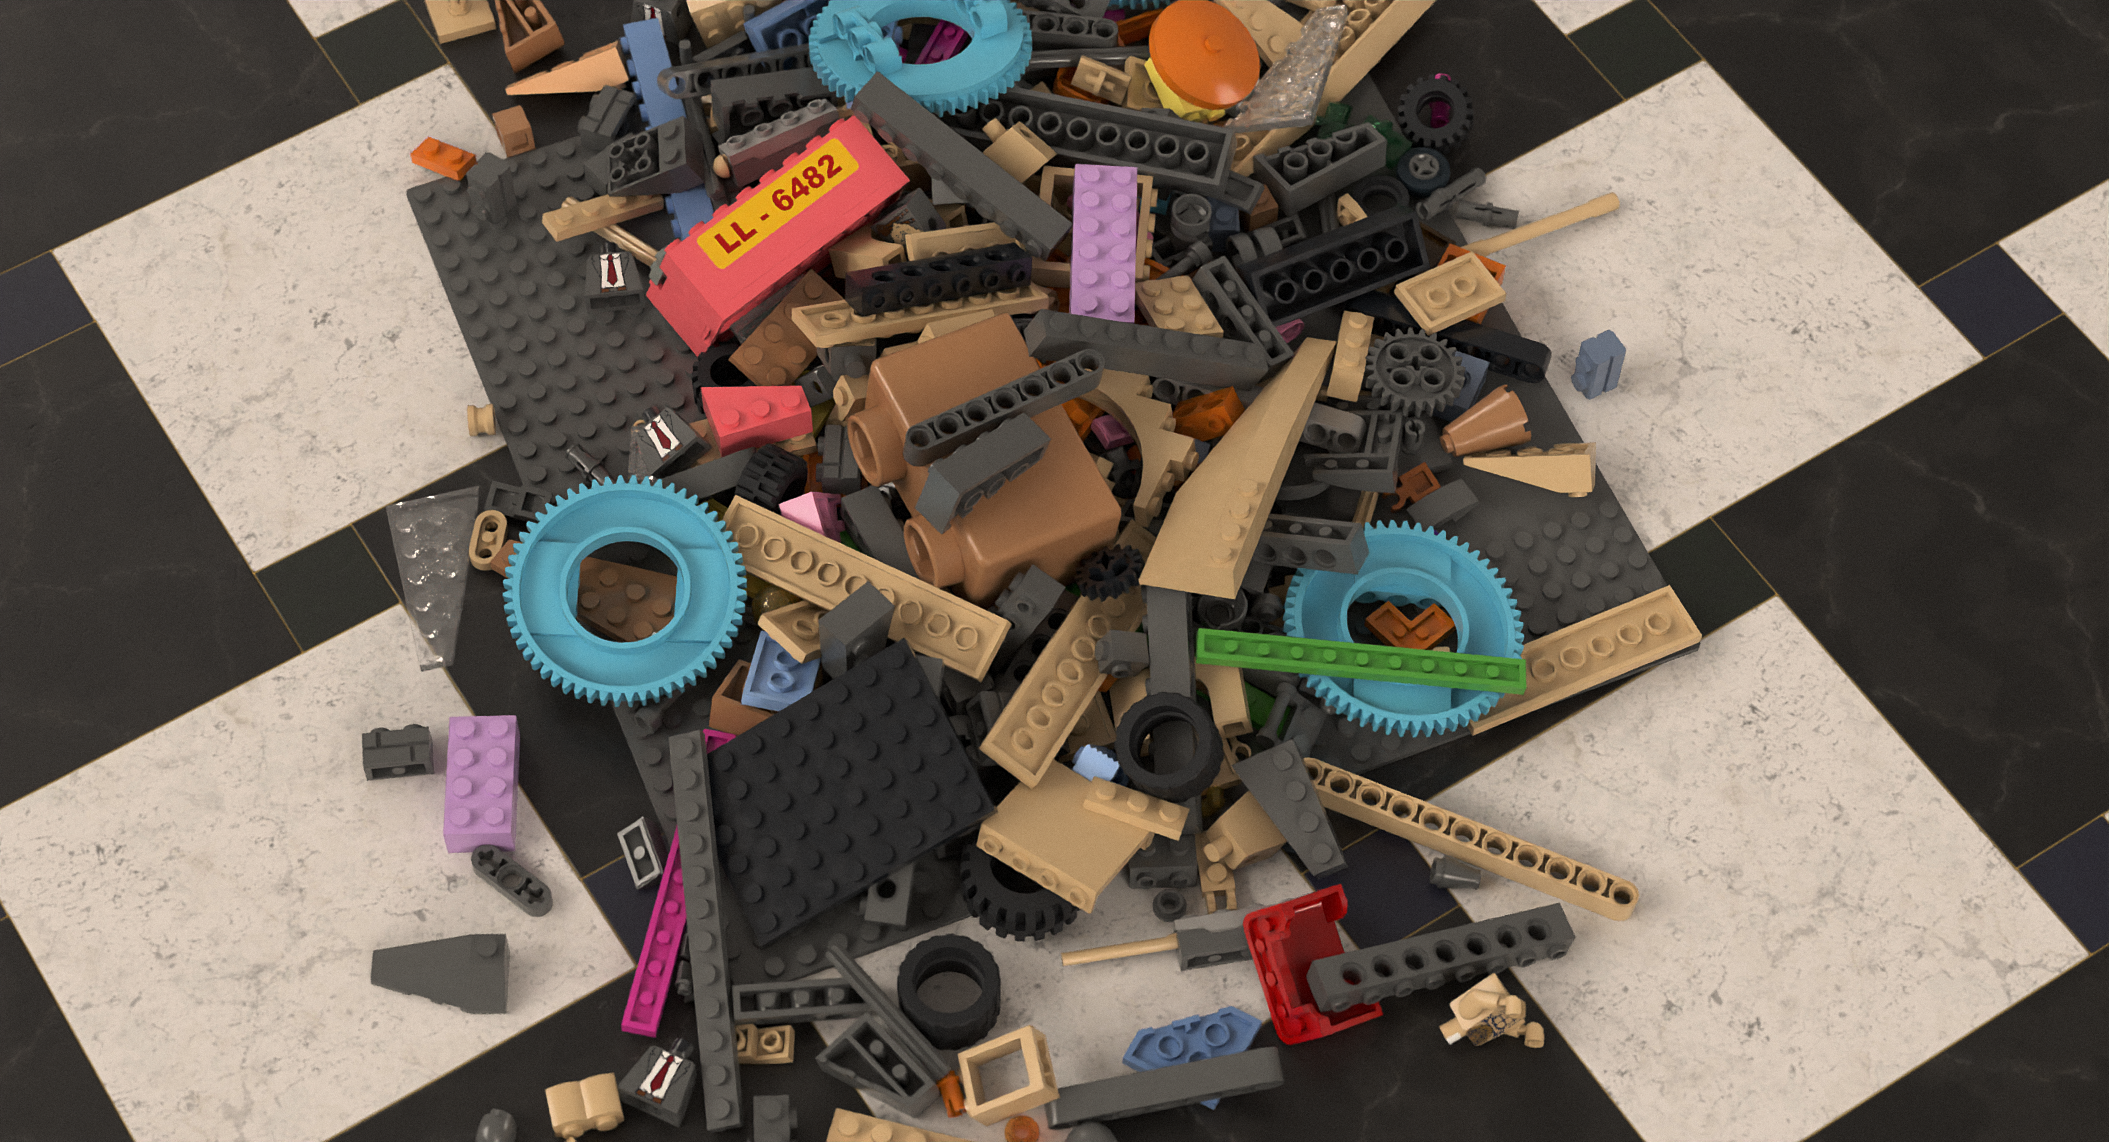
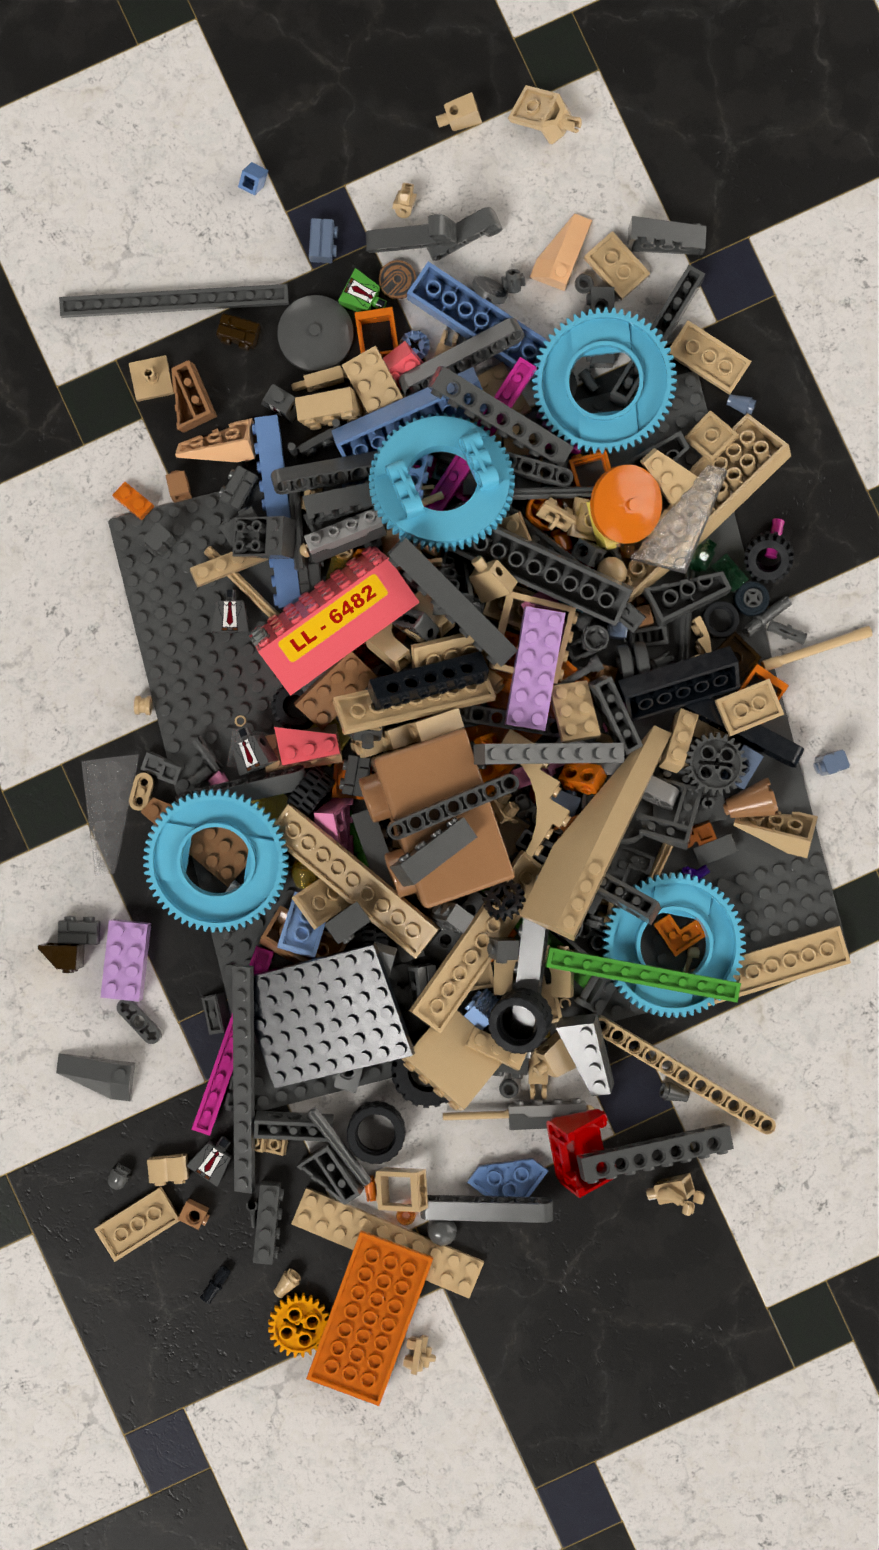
camera: 10 degrees right, 30 degrees up
none -> dark brown slope [38,942,85,973]

